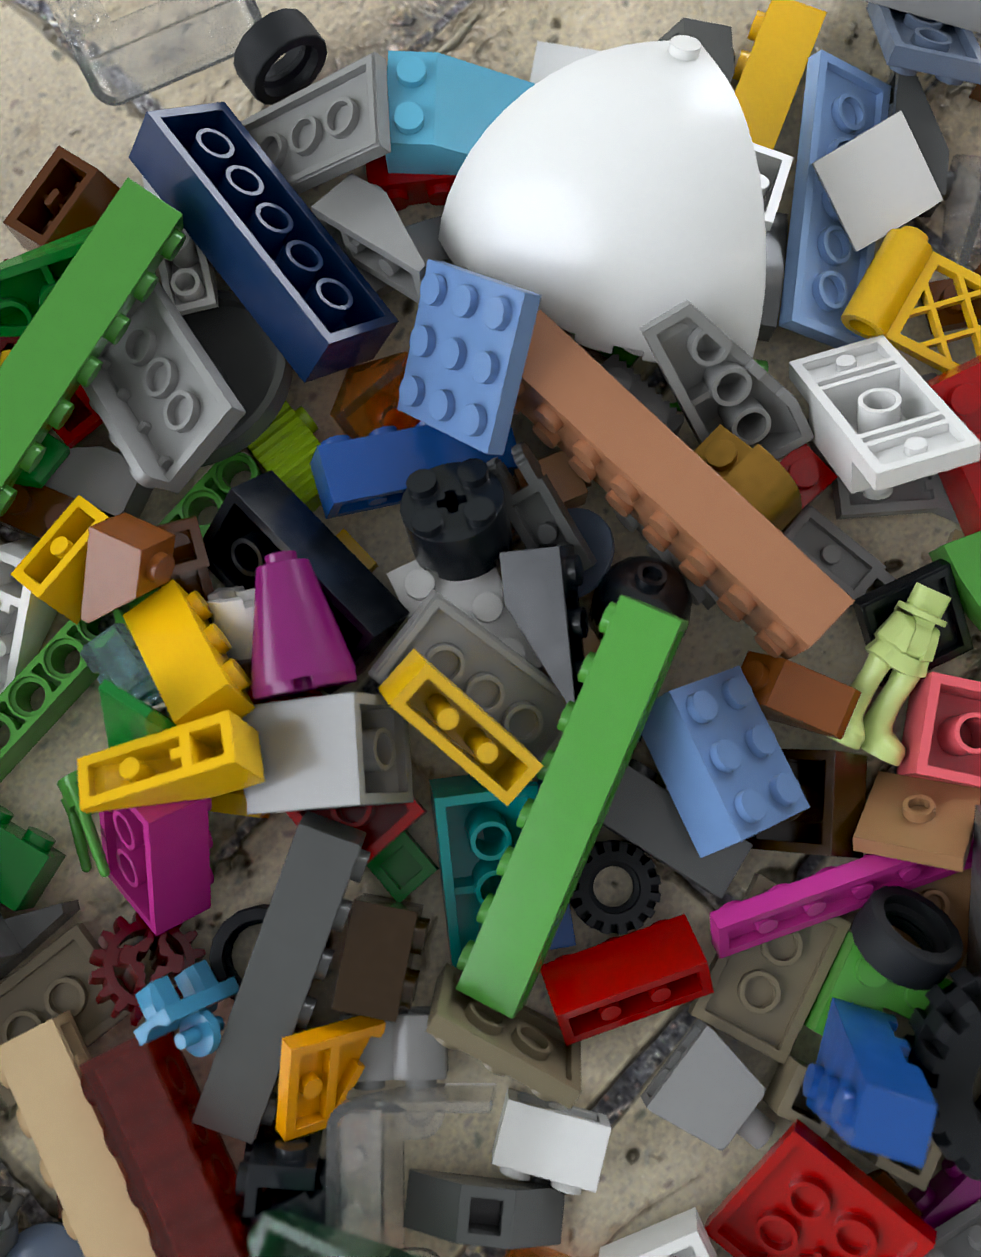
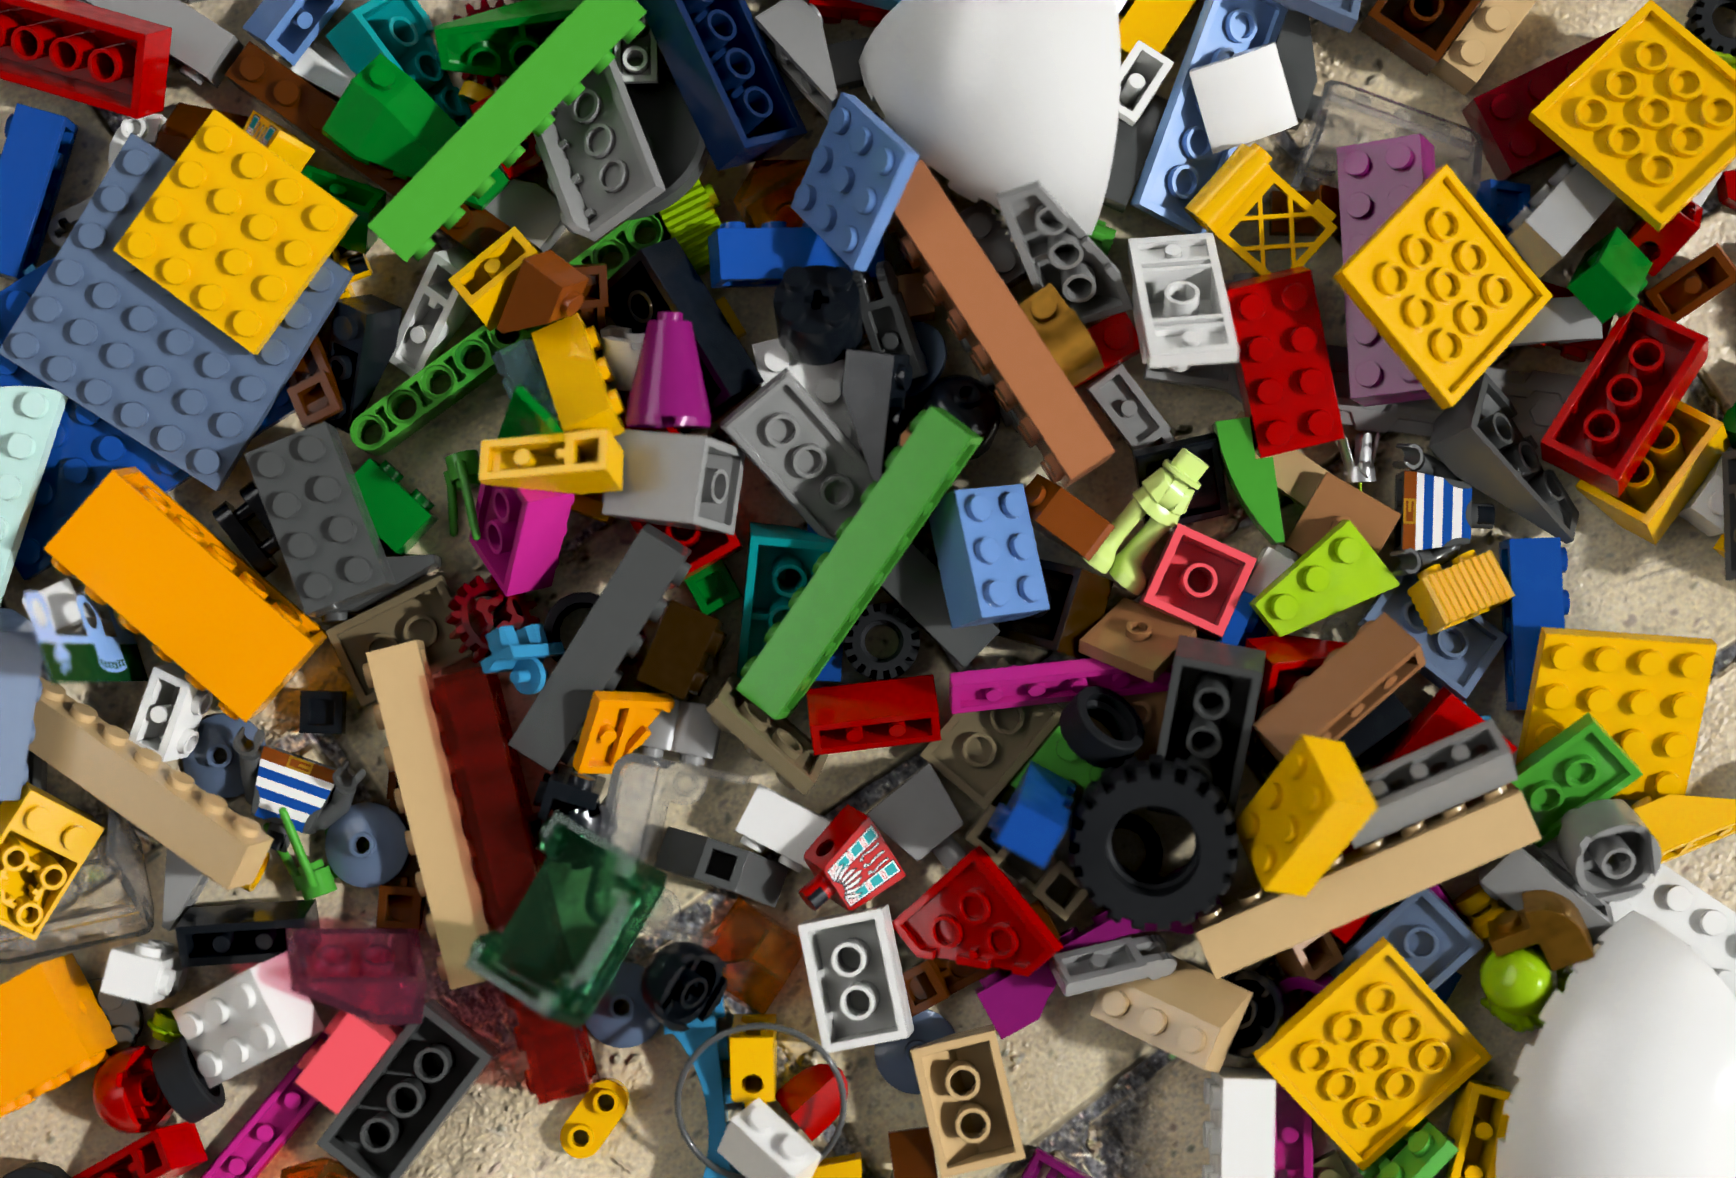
camera: 15 degrees right, 5 degrees up
yellow brick [378,648,543,806] -> none
none -> red torso [798,804,906,911]

